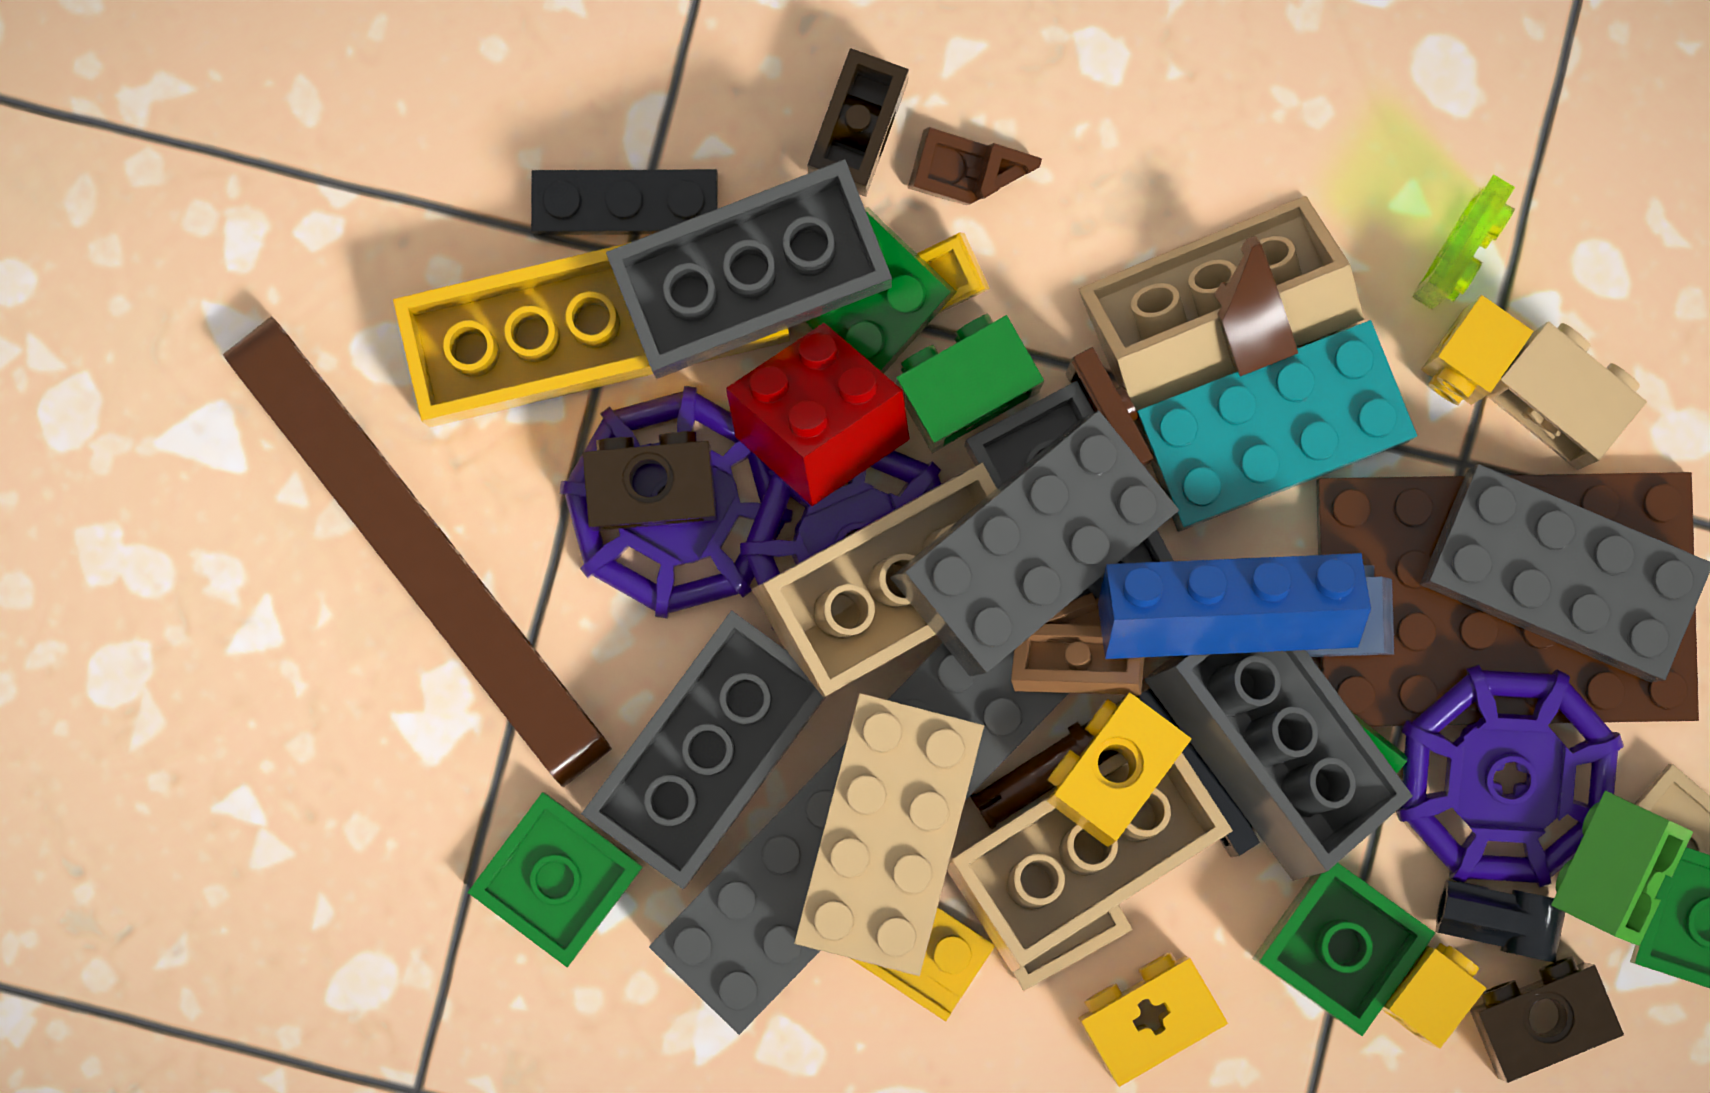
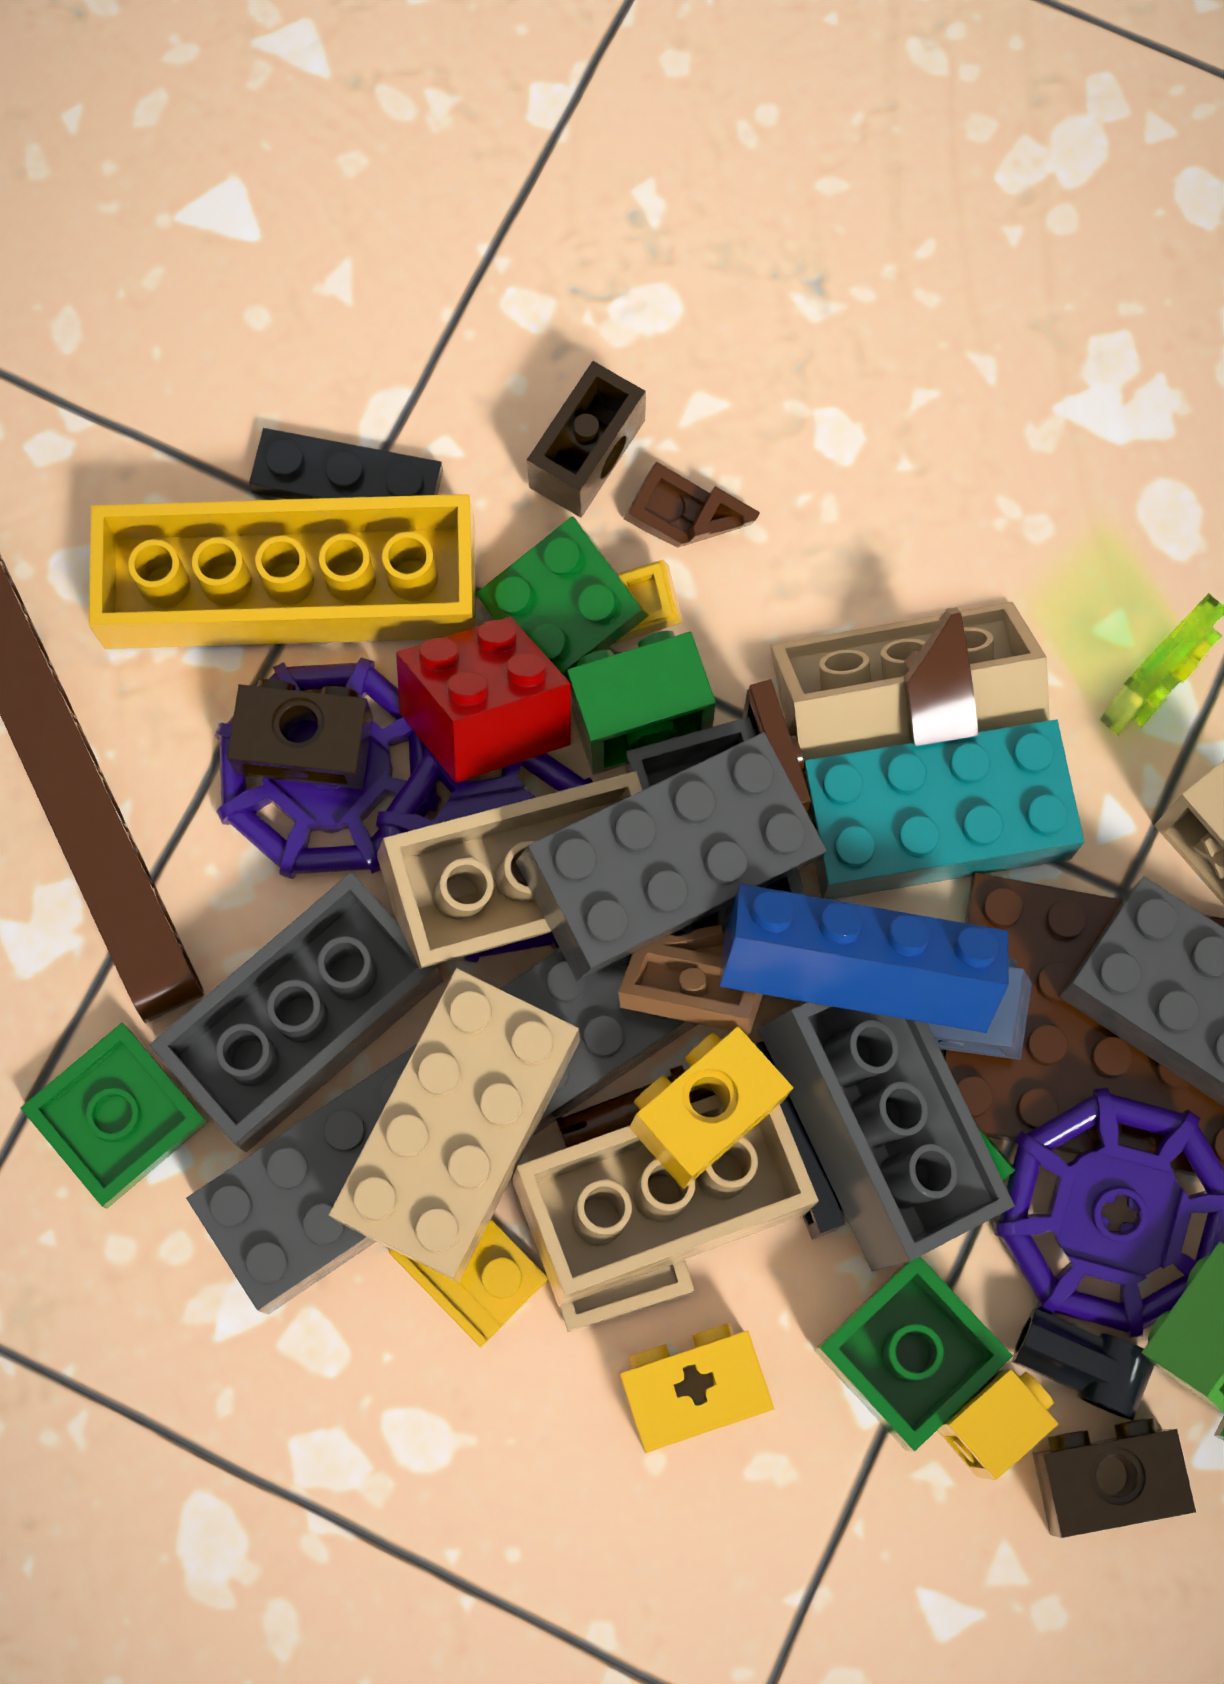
camera: 10 degrees right, 10 degrees down
dark grey brick [606,159,892,379] -> none
yellow brick [1421,295,1534,405] -> none

